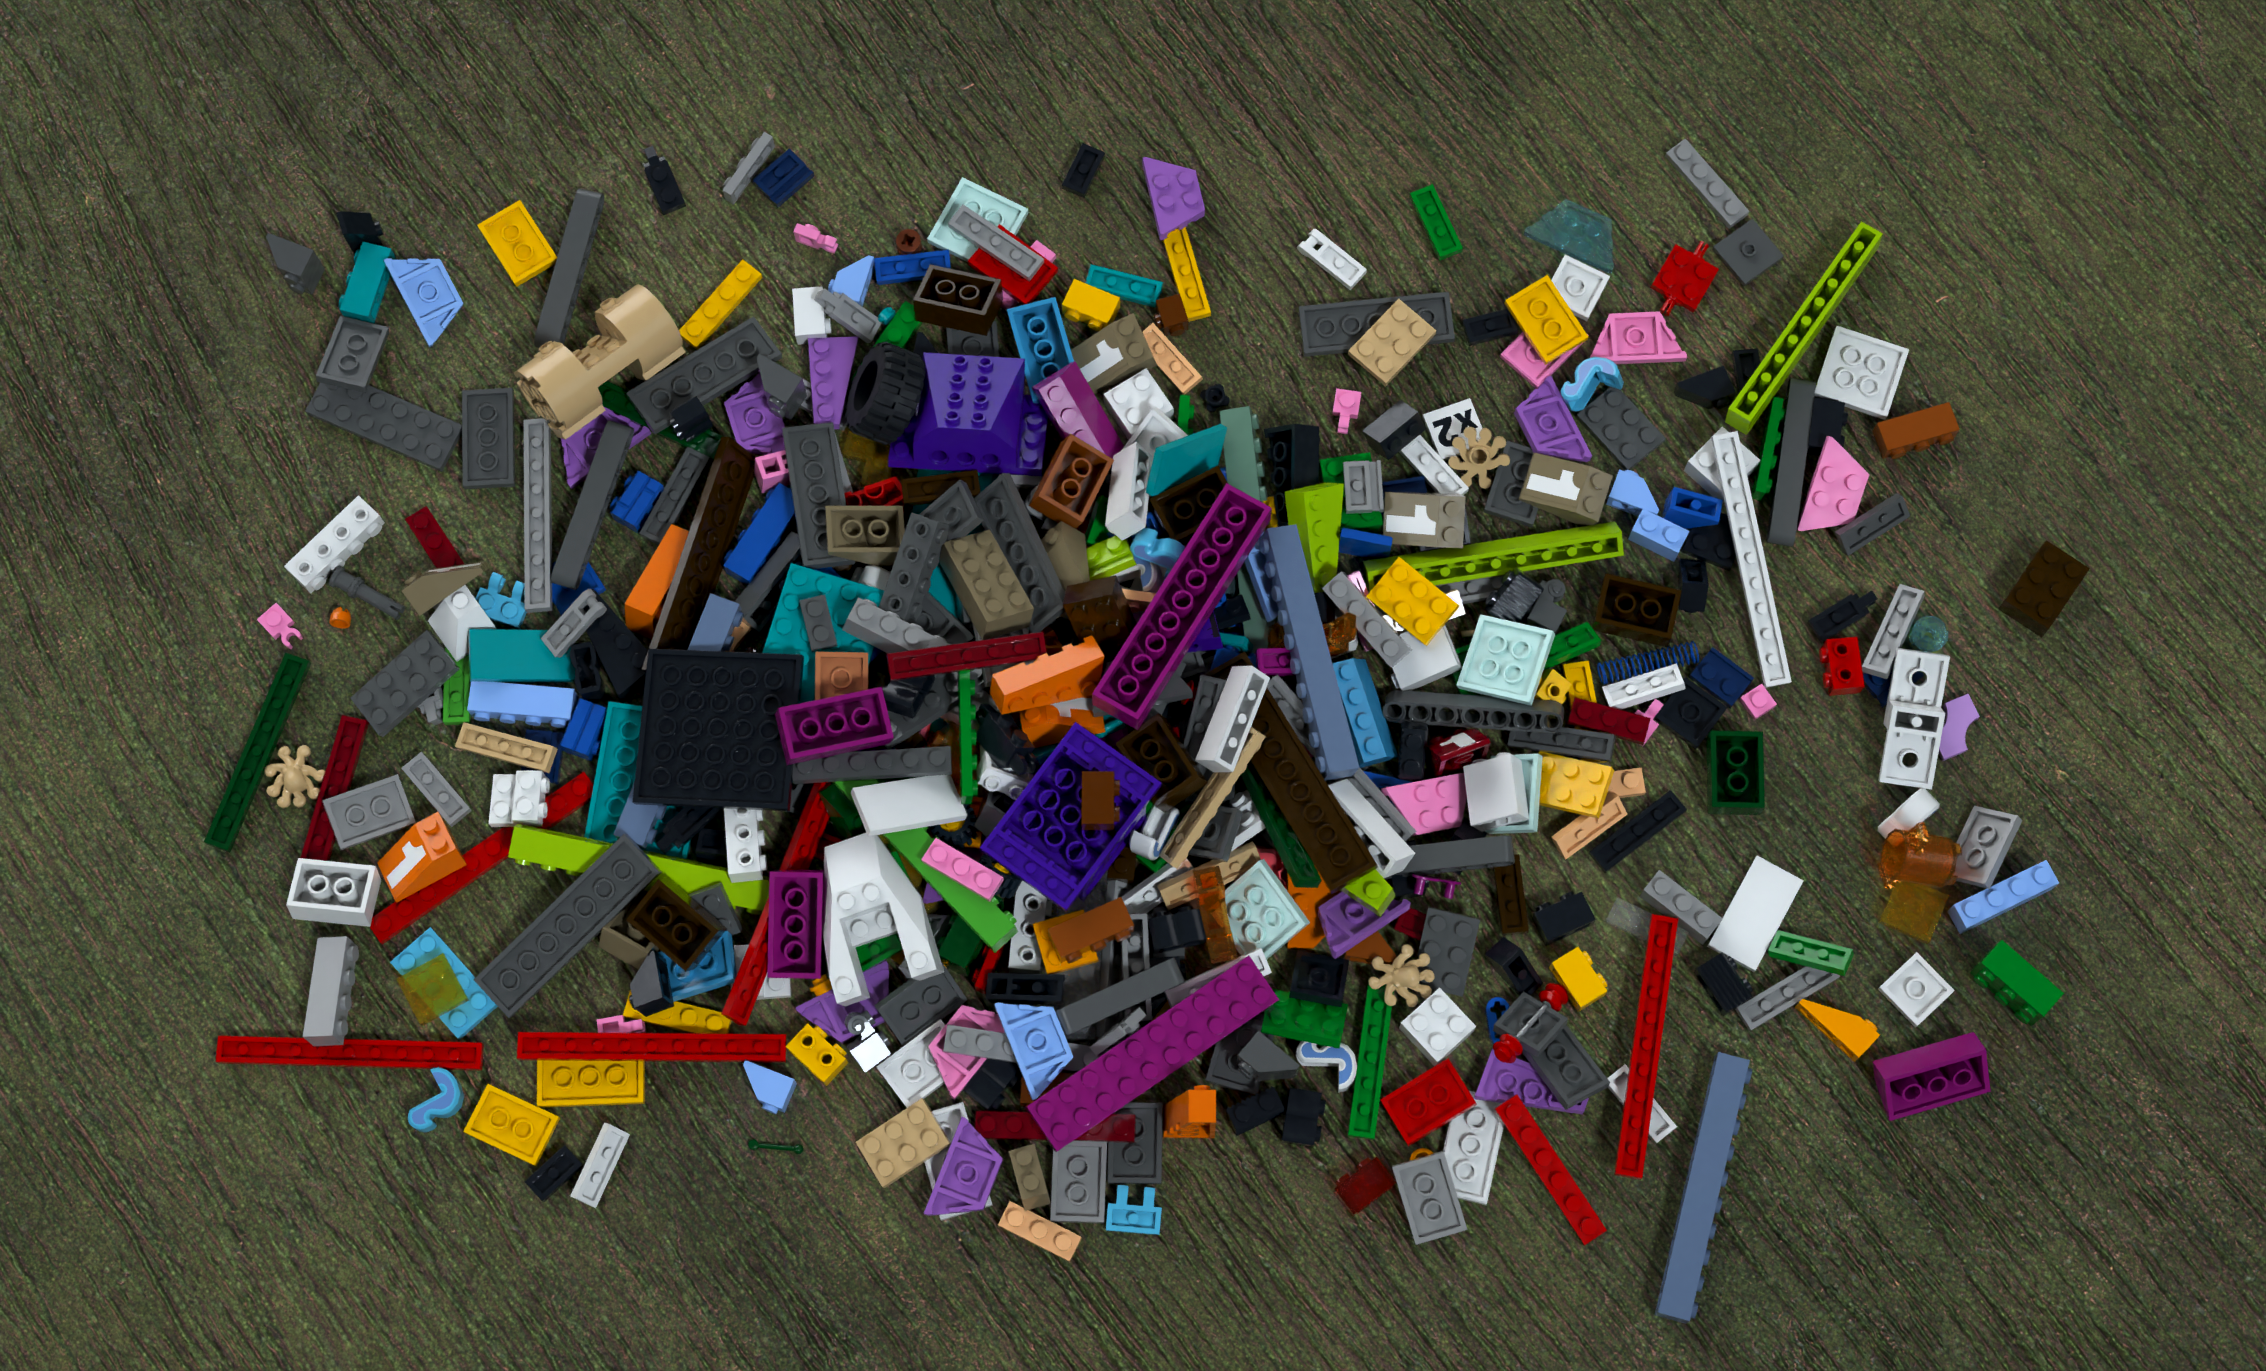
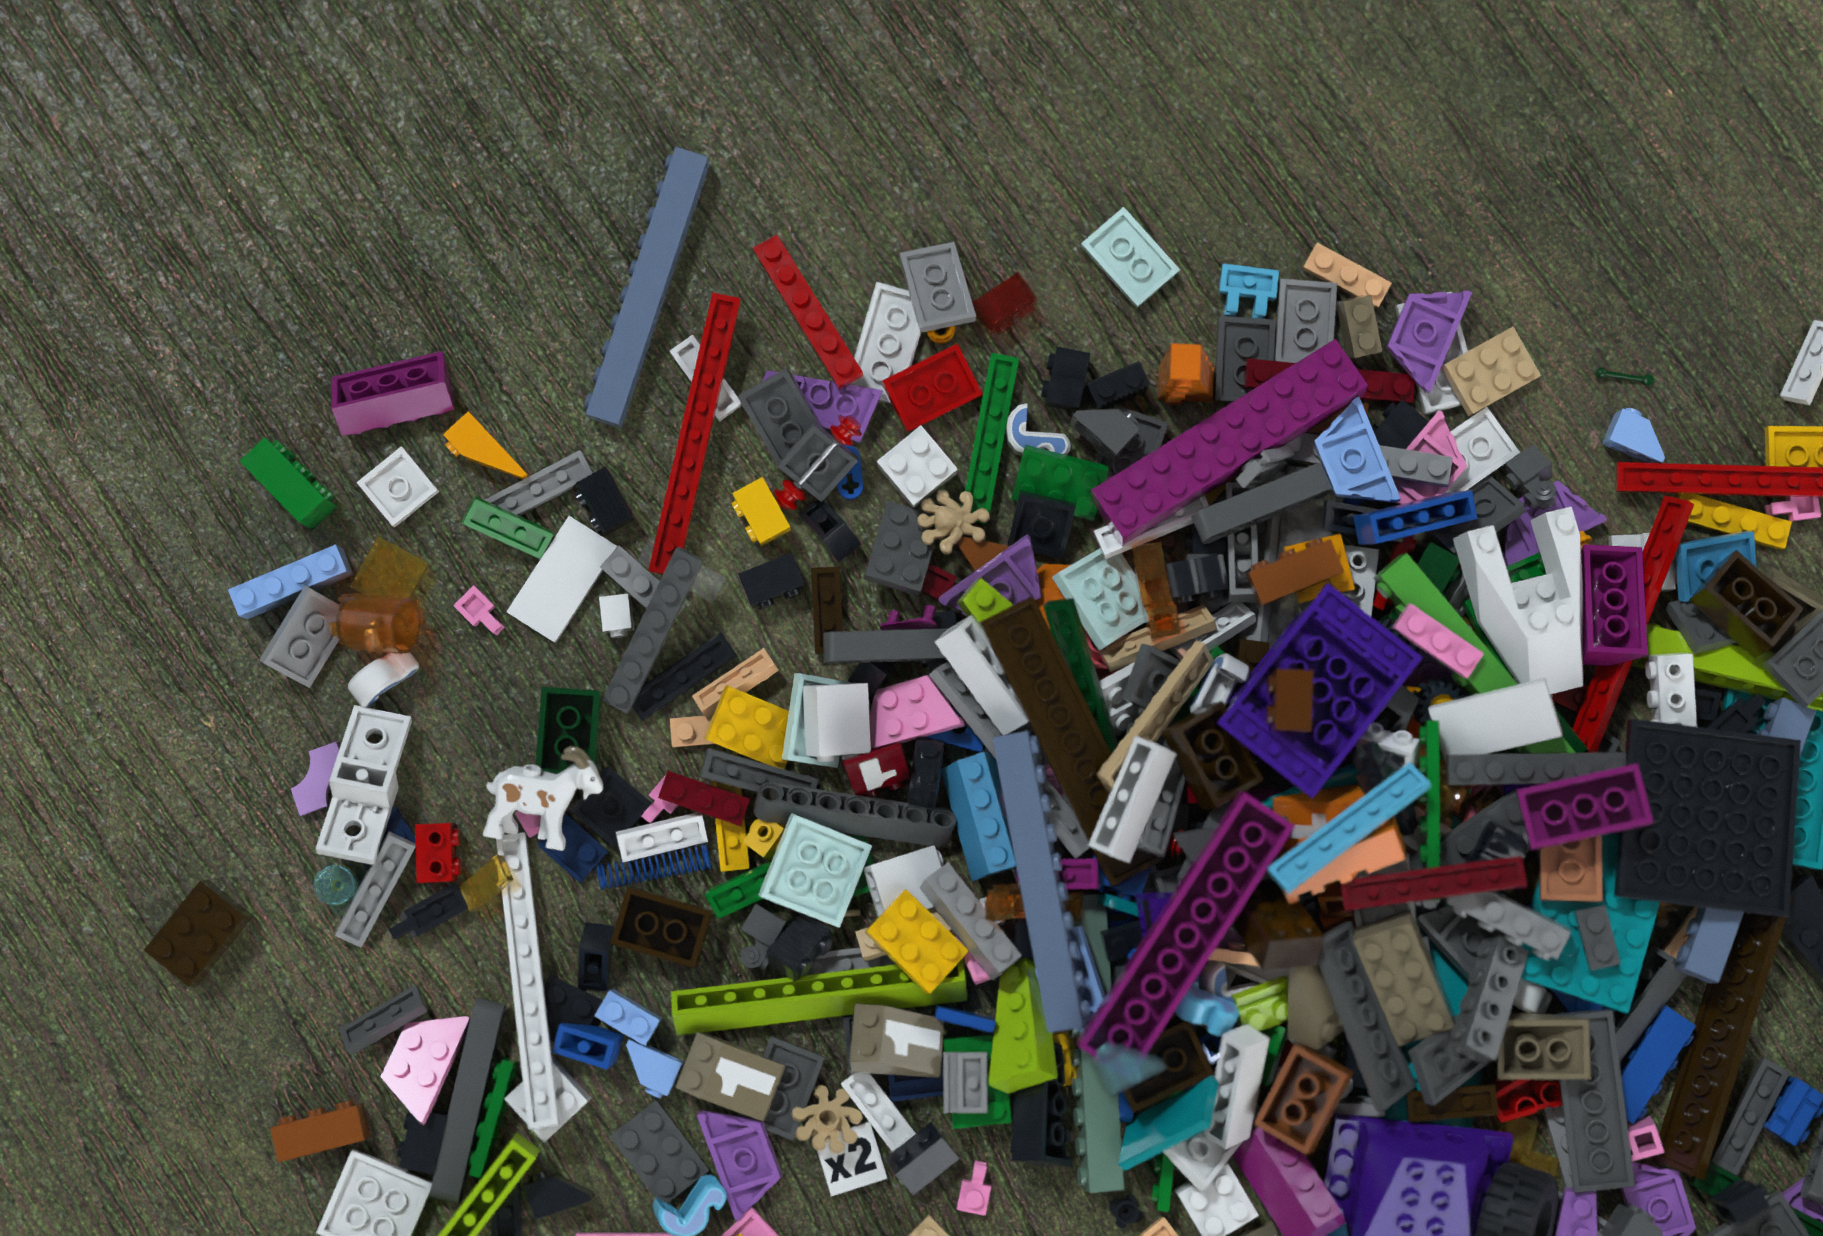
camera: 175 degrees right, 10 degrees up
orange wedge [624,524,689,640] -> none
black slope [629,951,674,1017] -> none
yellow brick [786,1023,848,1086] -> none
none -> bright pink plate [453,585,505,636]
none -> clear yellow tile [459,855,514,912]
none -> white animal [483,746,603,851]
none -> white brick [599,594,634,638]
none -> dark grey plate [602,547,704,714]
none -> light aqua plate [1081,207,1180,309]
none -> clear light blue slope [1092,1043,1166,1095]
none -> medium azure plate [1267,762,1431,894]
none -> blue brick [1353,490,1478,544]

